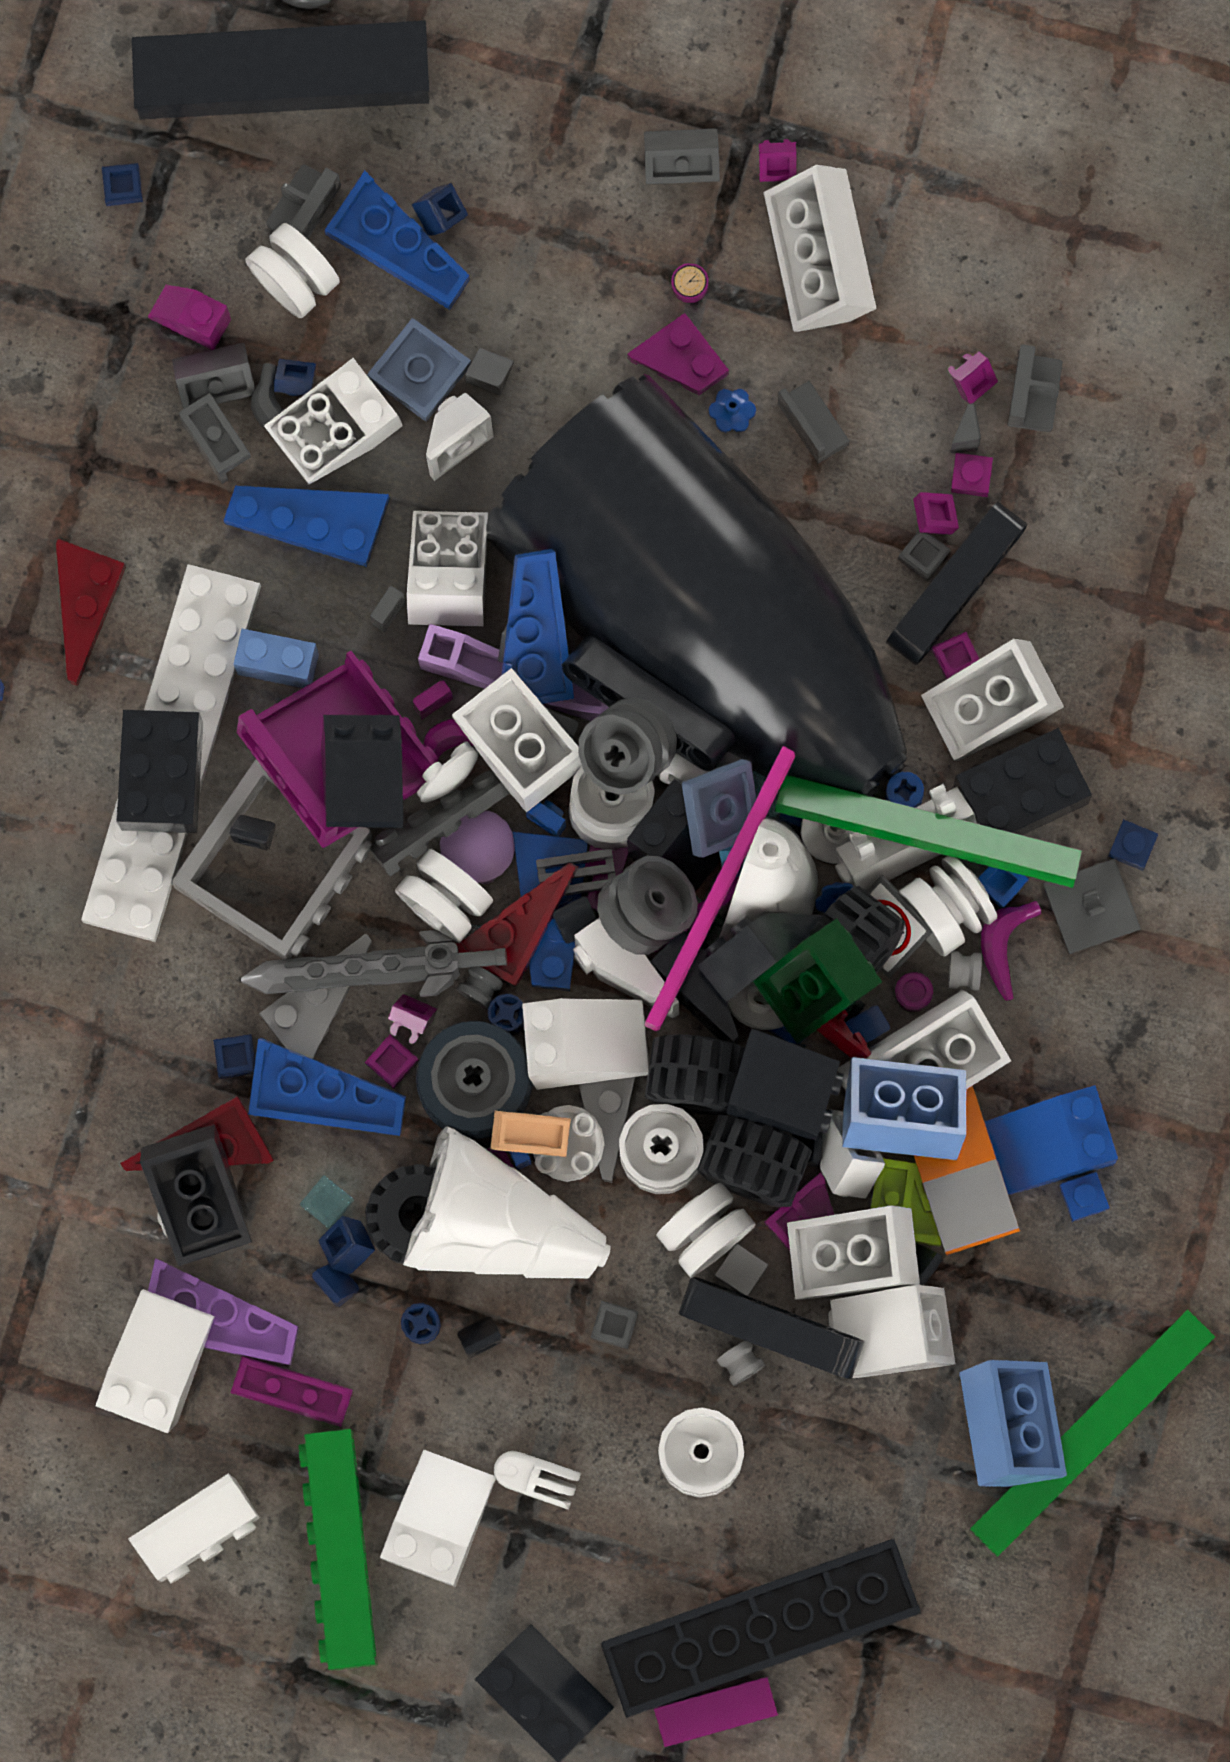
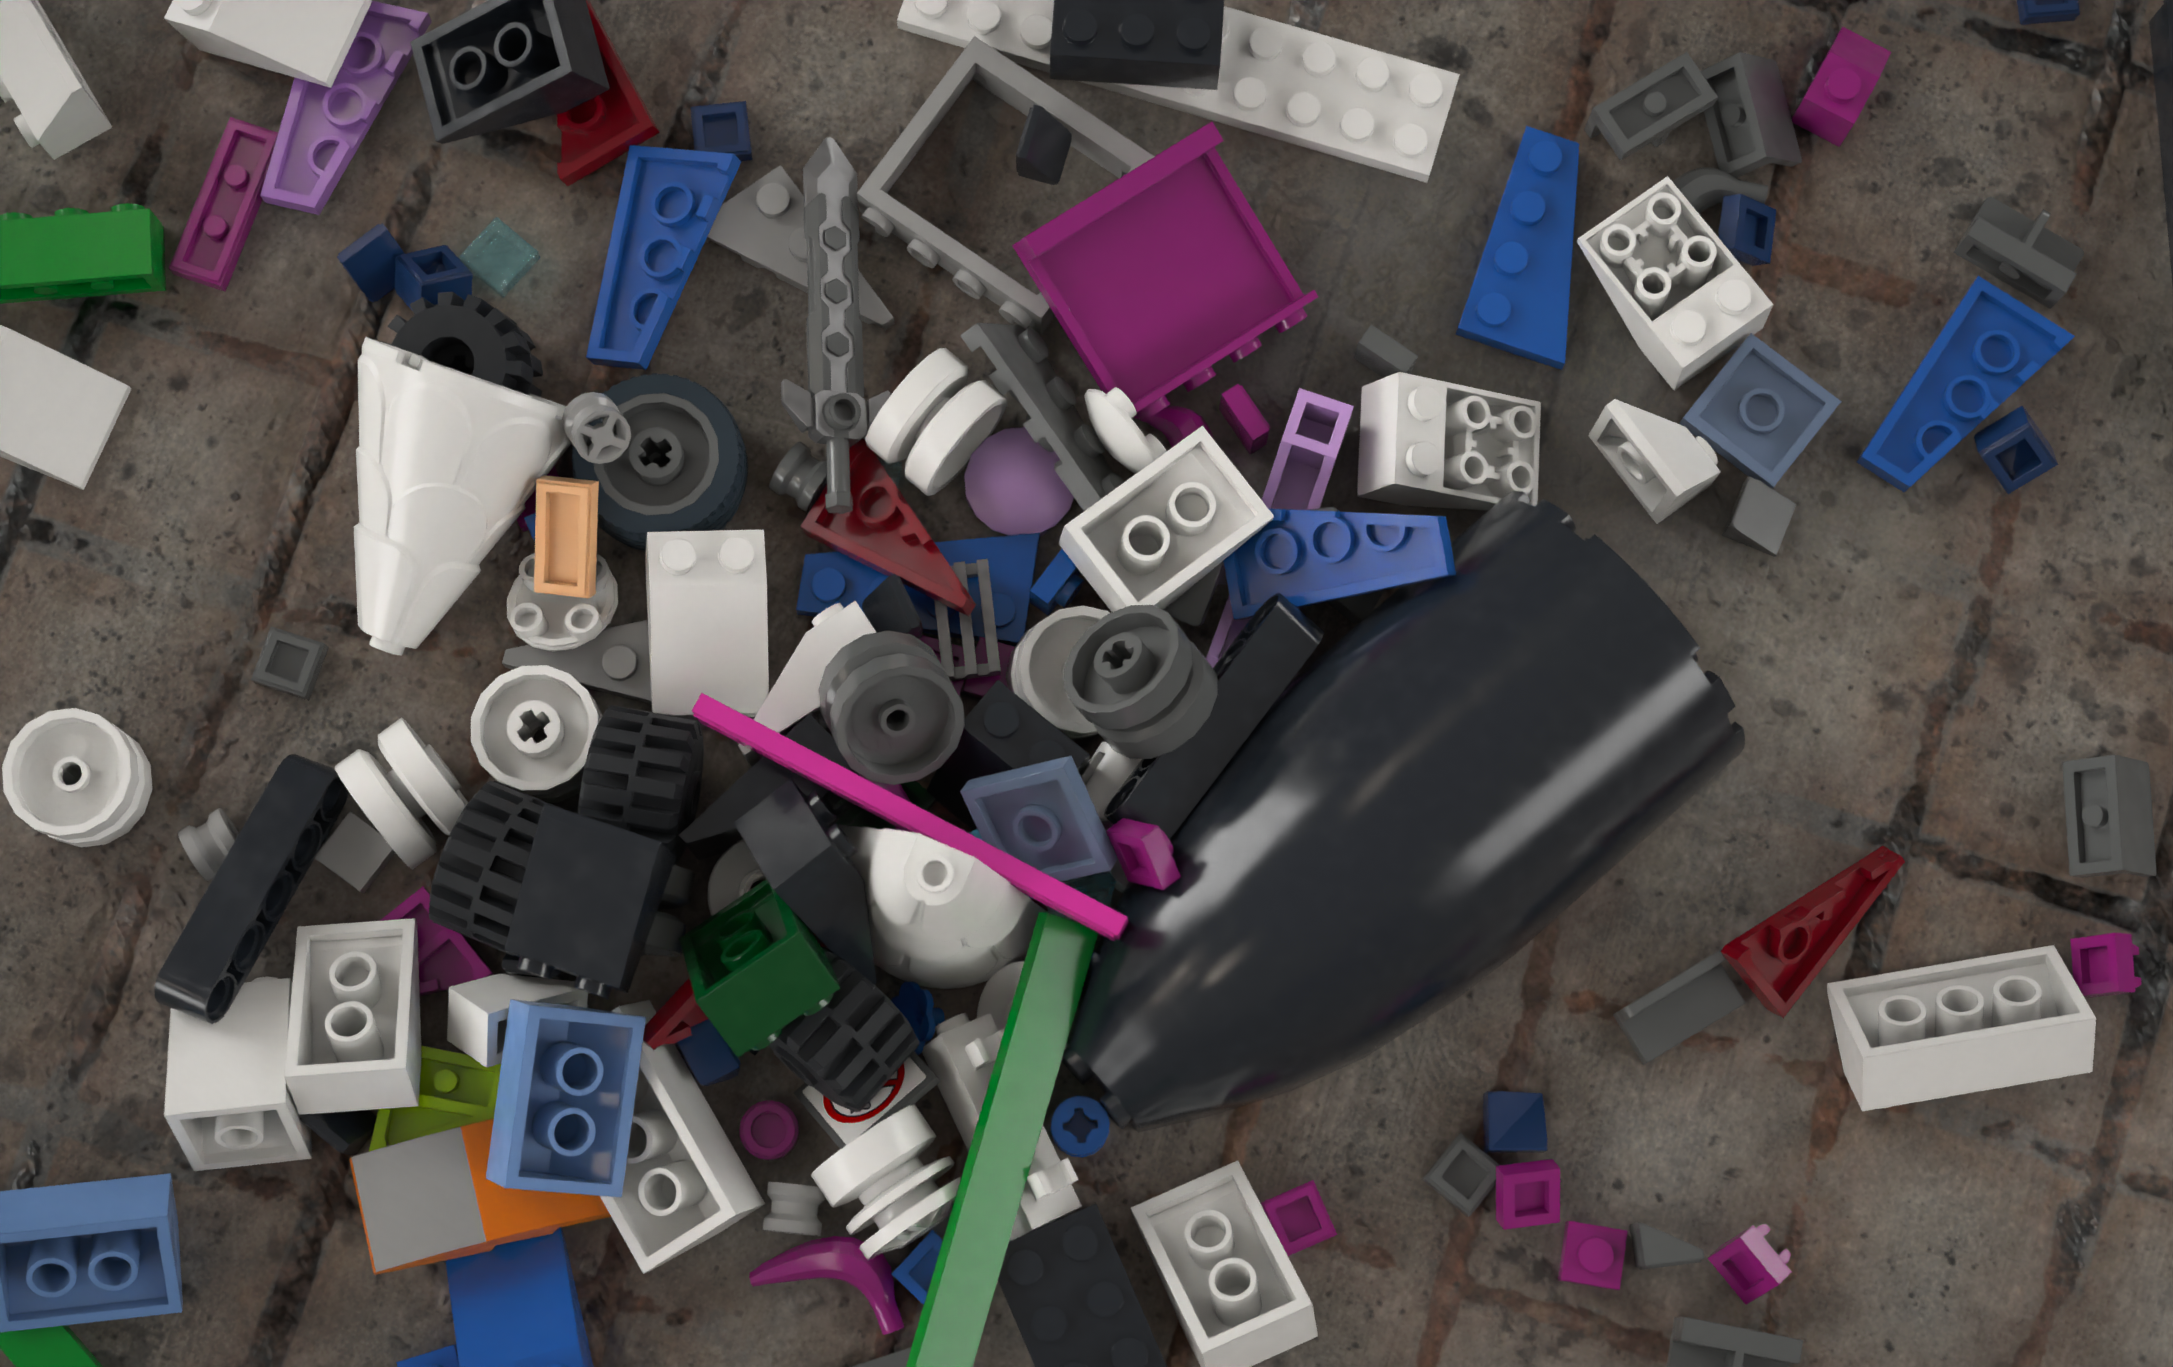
camera: 85 degrees right, 0 degrees up
medium blue brick [233,628,319,688] -> none
white wheel [245,223,340,318] -> none
black slope [321,714,403,828] -> none
magenta tile [365,1034,419,1089] -> none
magenta tile [388,994,437,1044] -> none
dark blue wheel [401,1303,441,1345] -> none
black slope [457,1316,503,1358] -> none
dark blue wheel [488,994,524,1036] -> none
white arm [494,1451,581,1510] -> none
magenta wing [627,313,729,395] -> none
tile [671,263,708,303] -> none
blue plant [709,389,756,432] -> none
black beam [886,502,1028,666] -> none
none -> light grey wheel [562,392,631,464]
none -> magenta plate [1106,818,1181,890]
none -> dark blue slope [1483,1091,1548,1153]
none -> dark red wing [1721,846,1905,1018]

